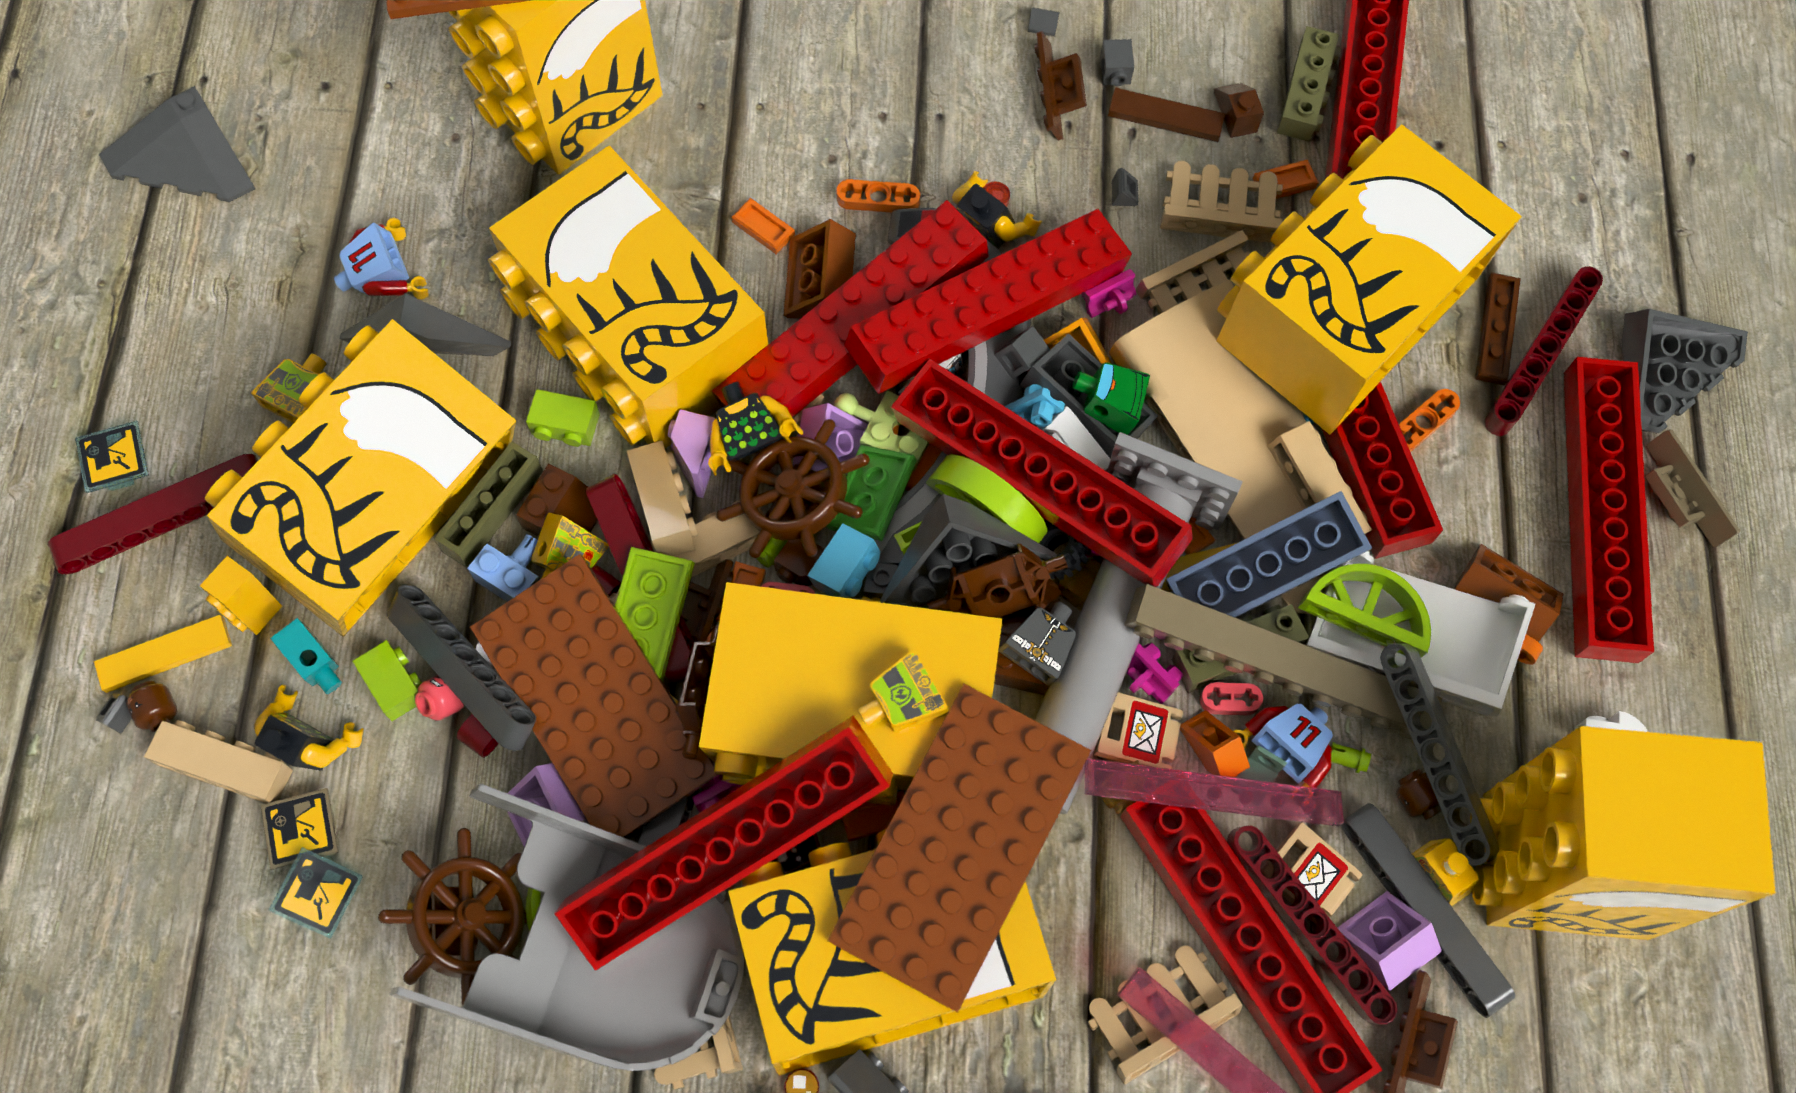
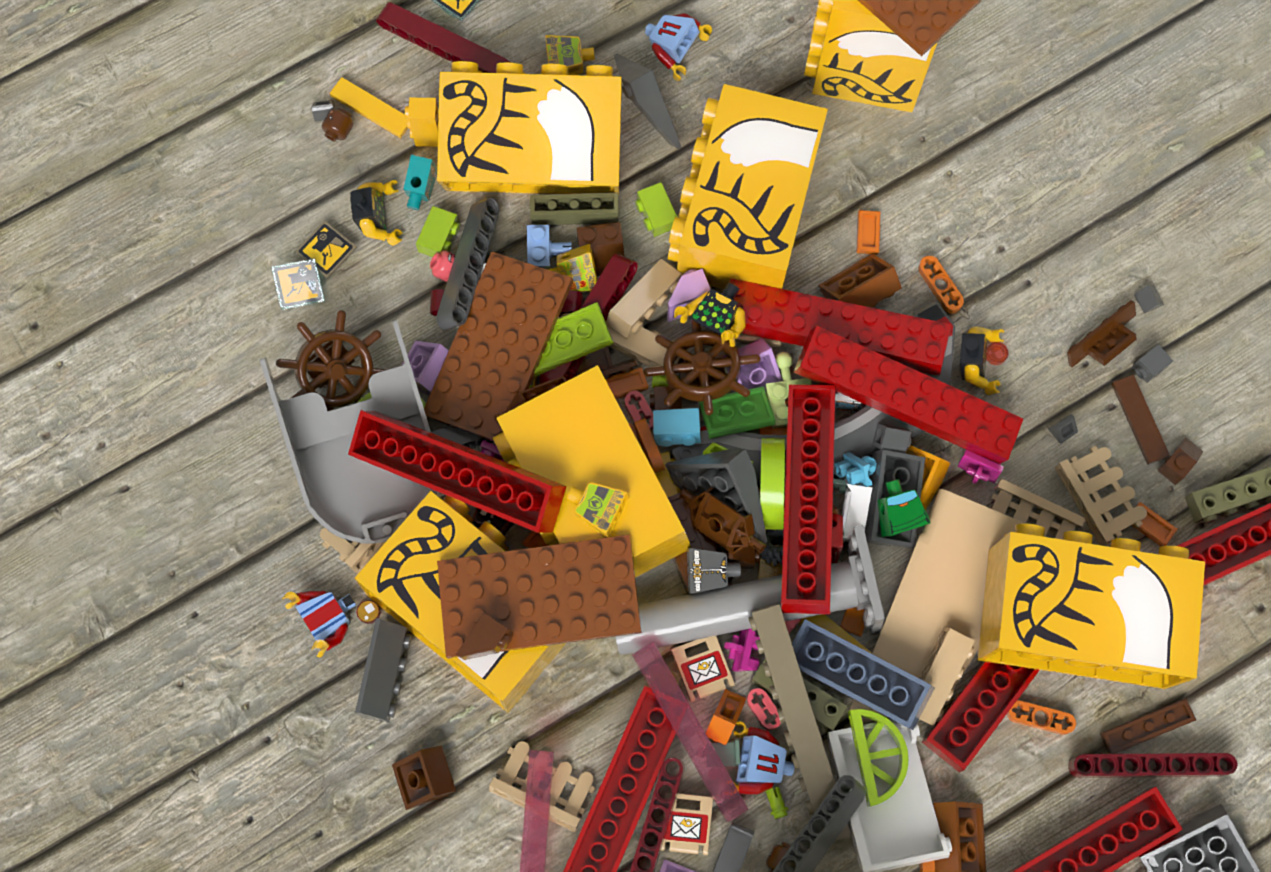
camera: 55 degrees right, 5 degrees up
tan brick [144,720,293,804] -> none
none -> reddish brown slope [456,613,512,660]

